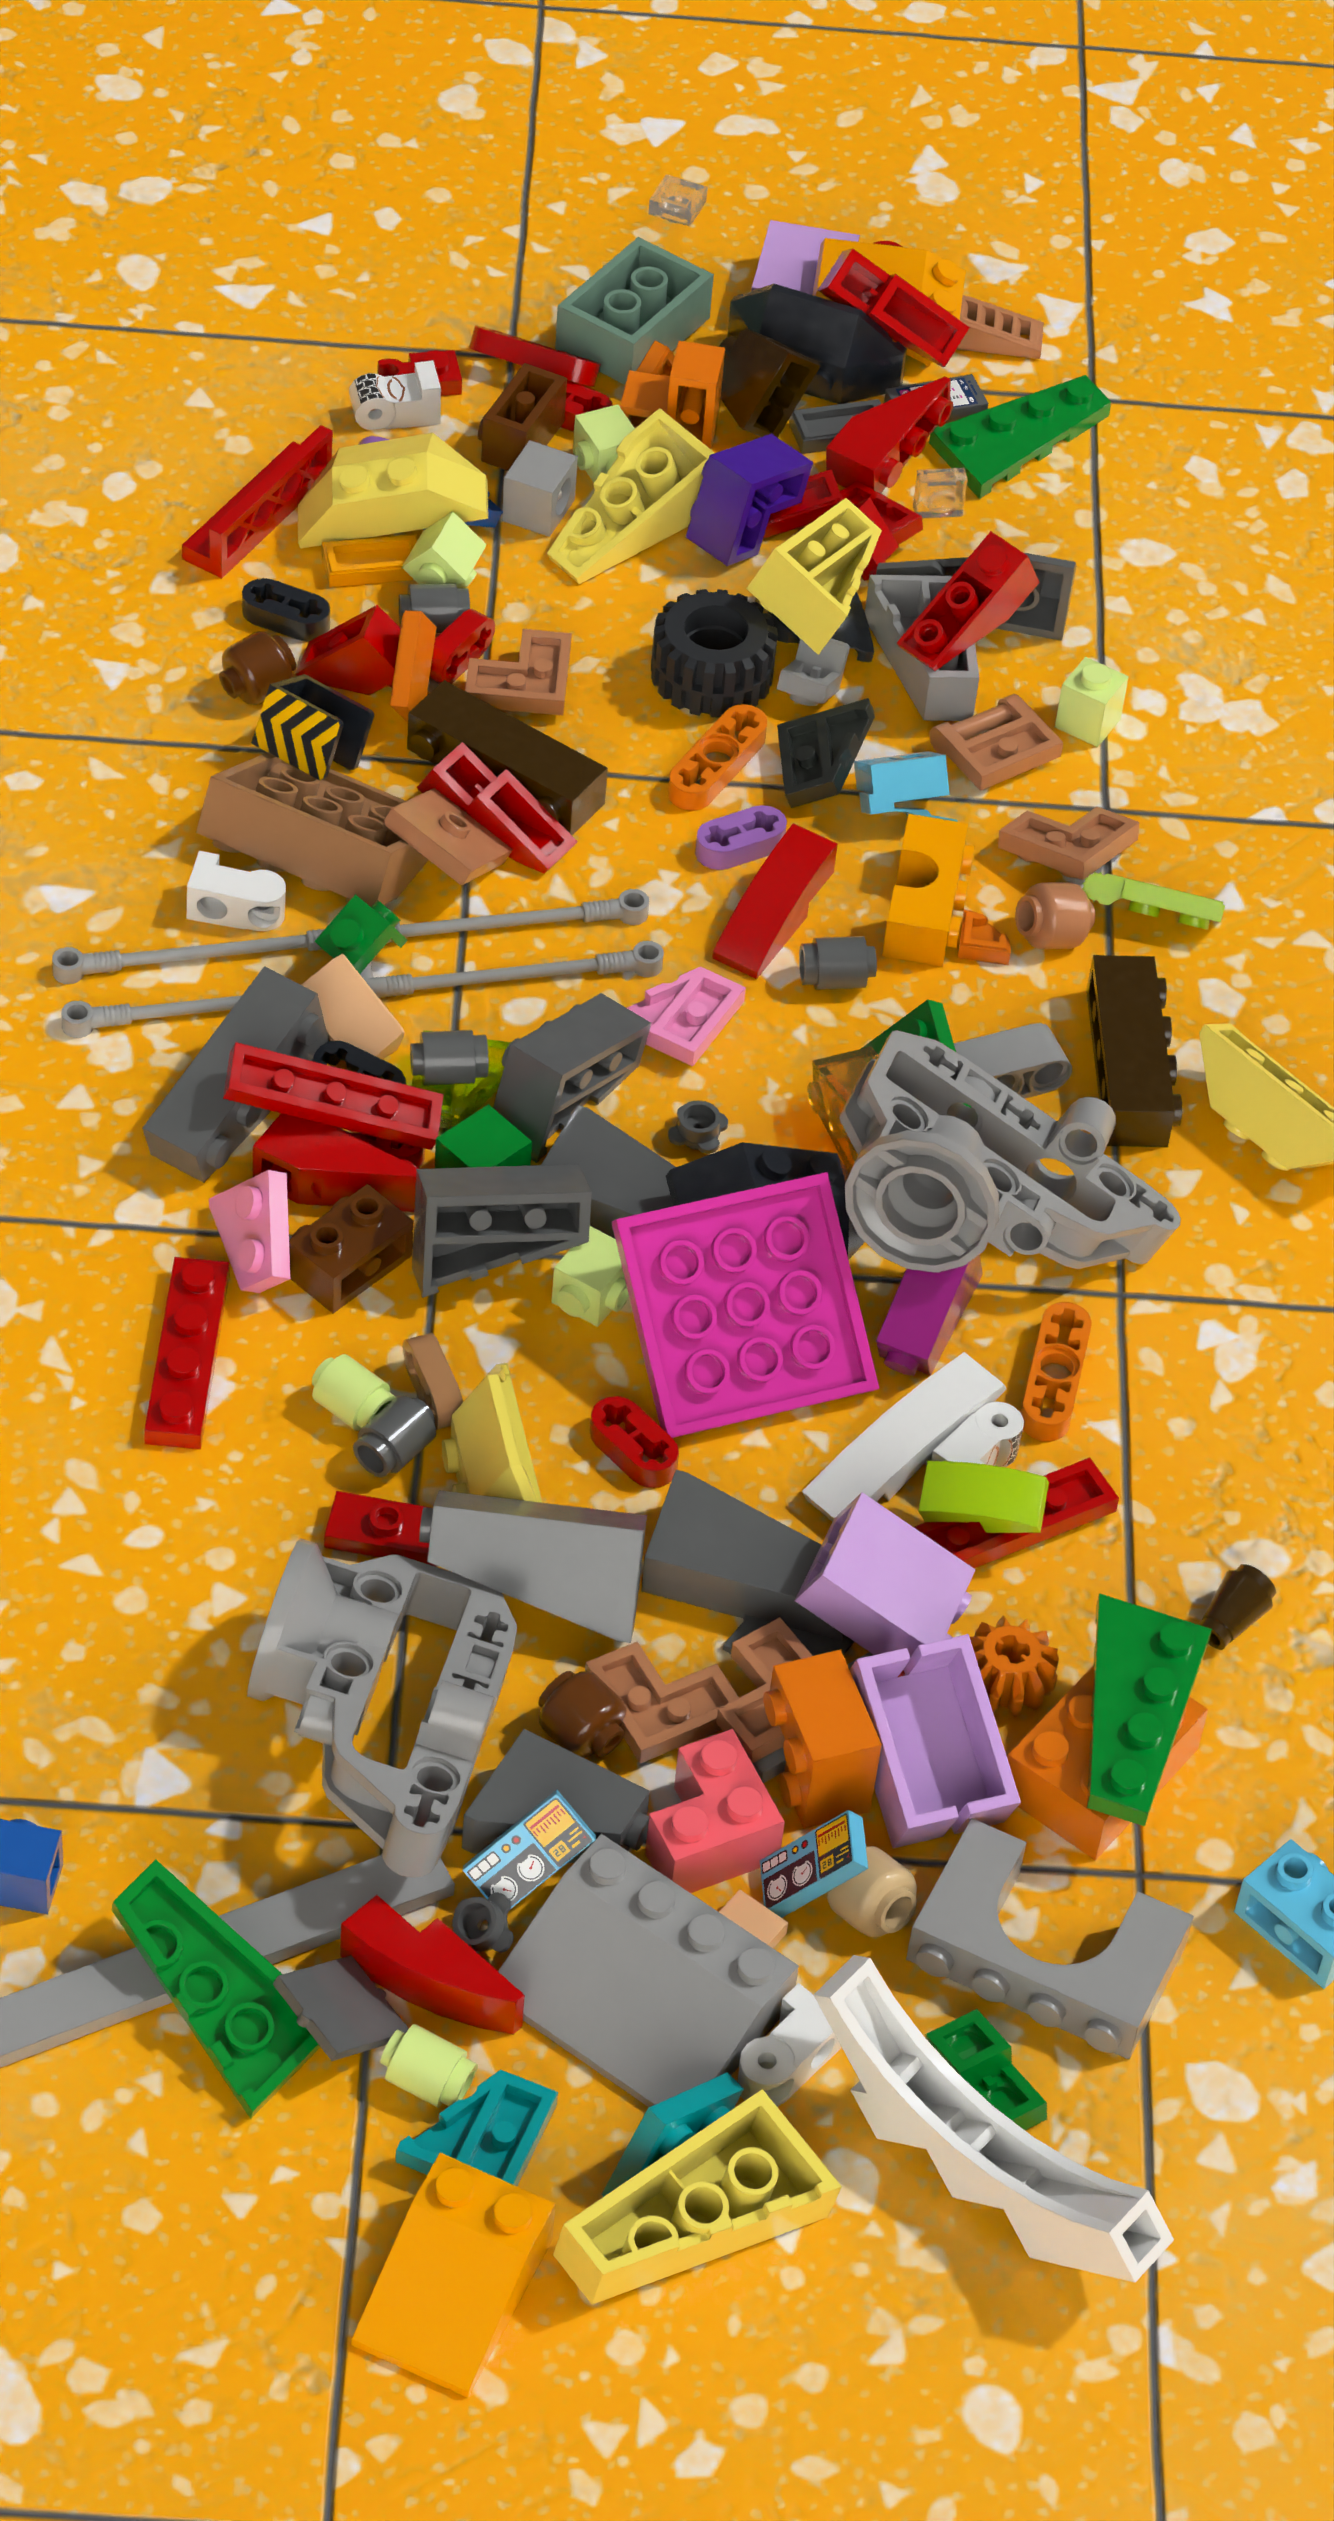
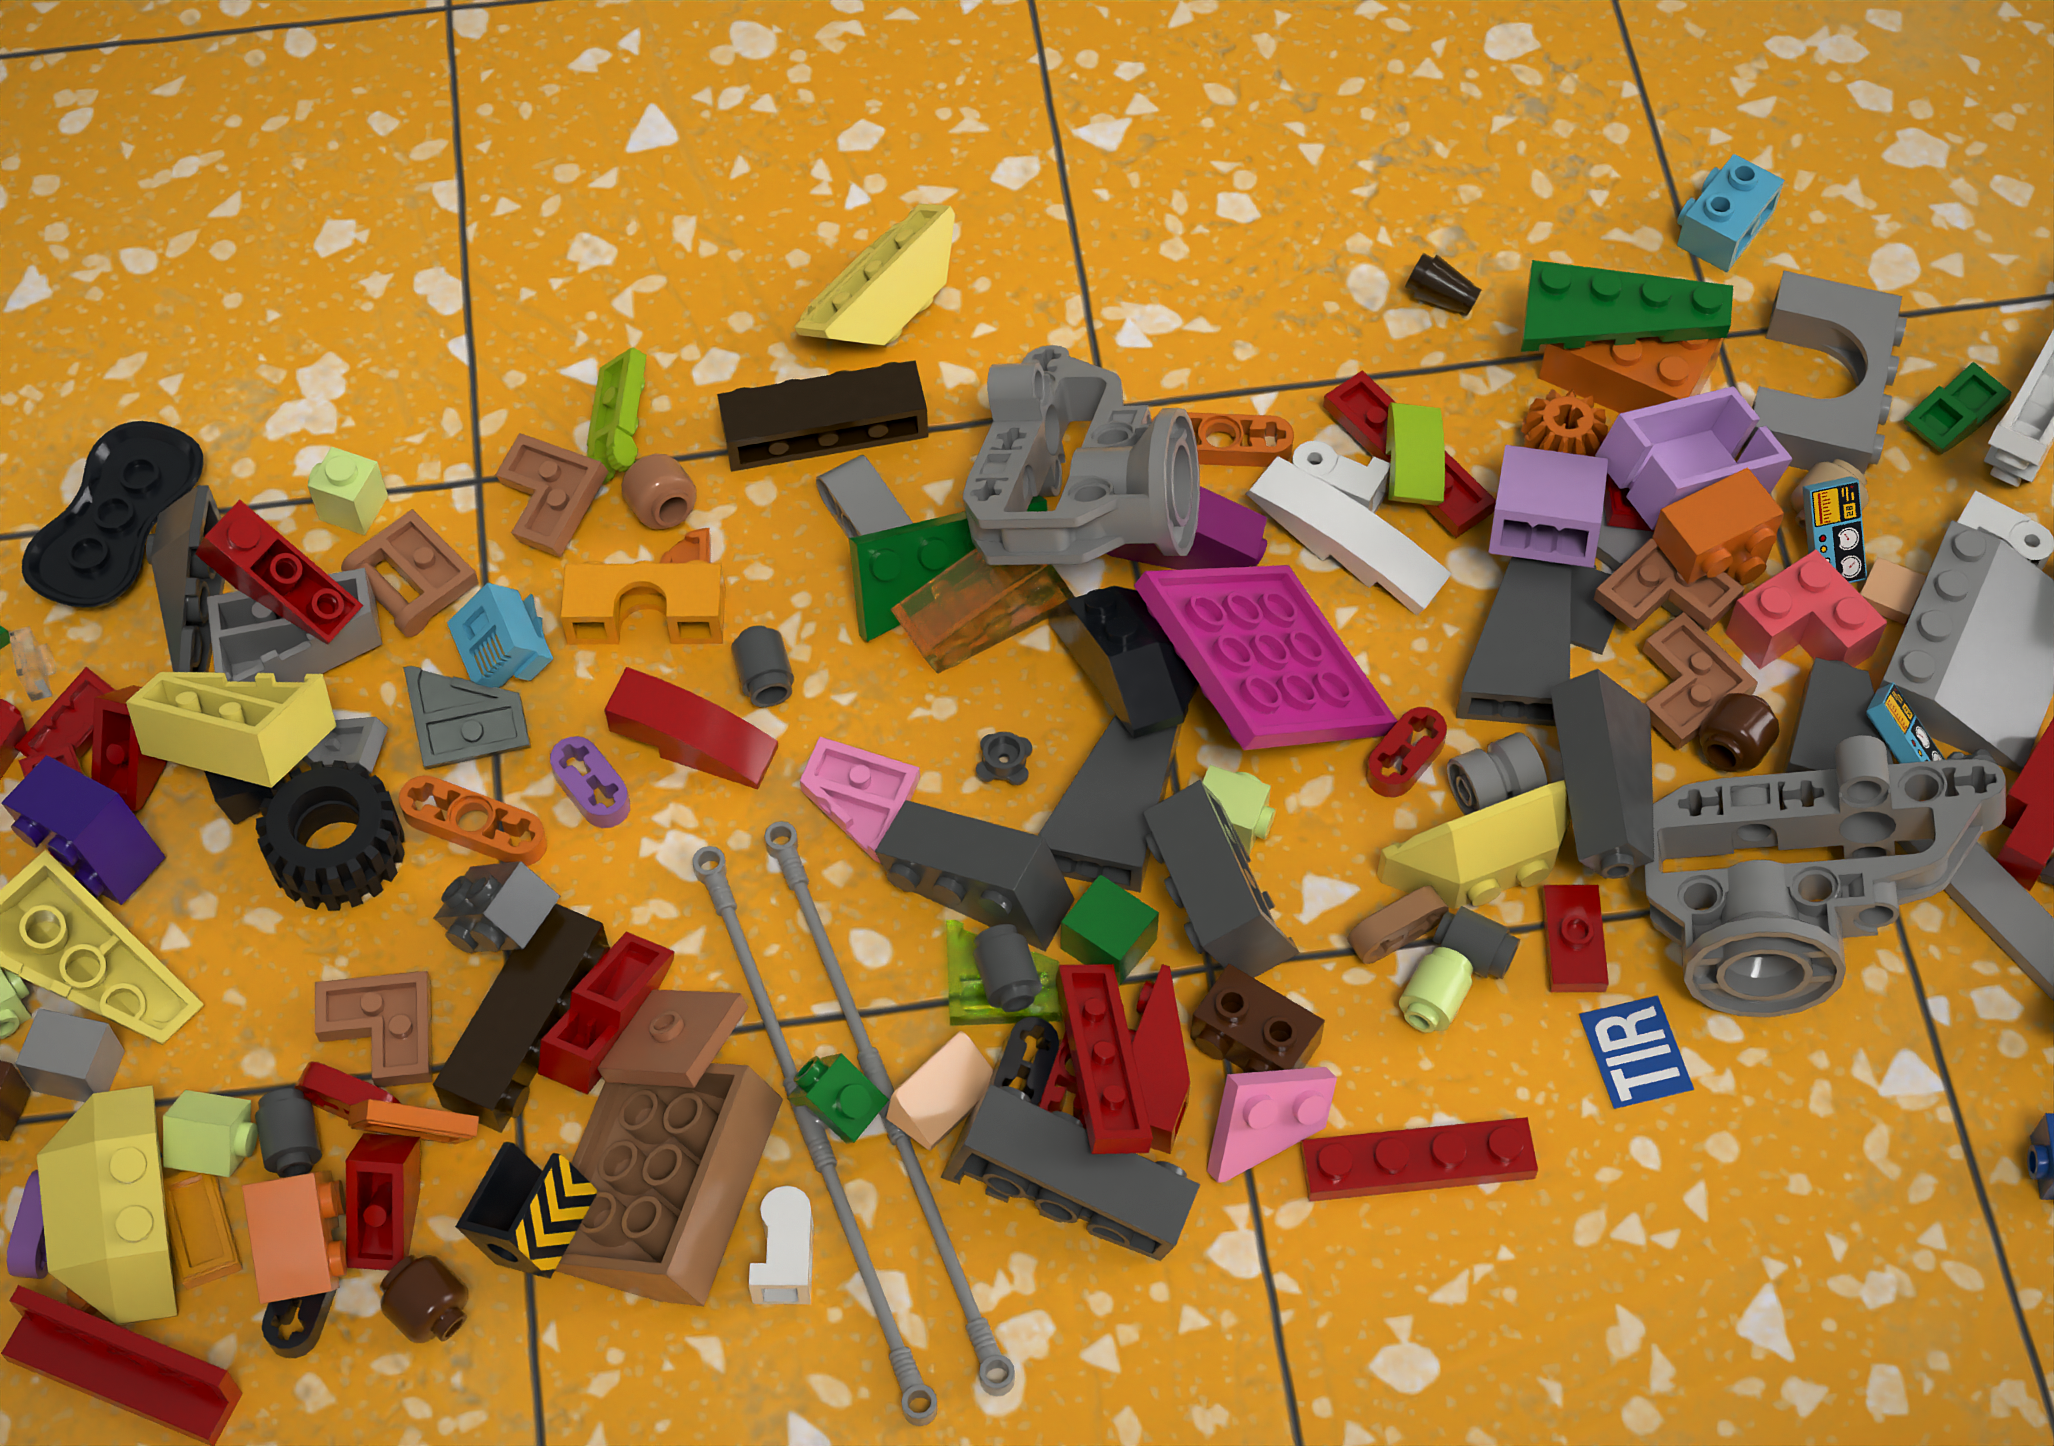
camera: 95 degrees left, 10 degrees up
none -> black plate [22,421,203,608]
none -> orange brick [242,1170,347,1304]
none -> dark grey brick [434,861,560,953]
none -> light grey wheel [1447,732,1548,815]
none -> blue sticker [1579,995,1694,1109]

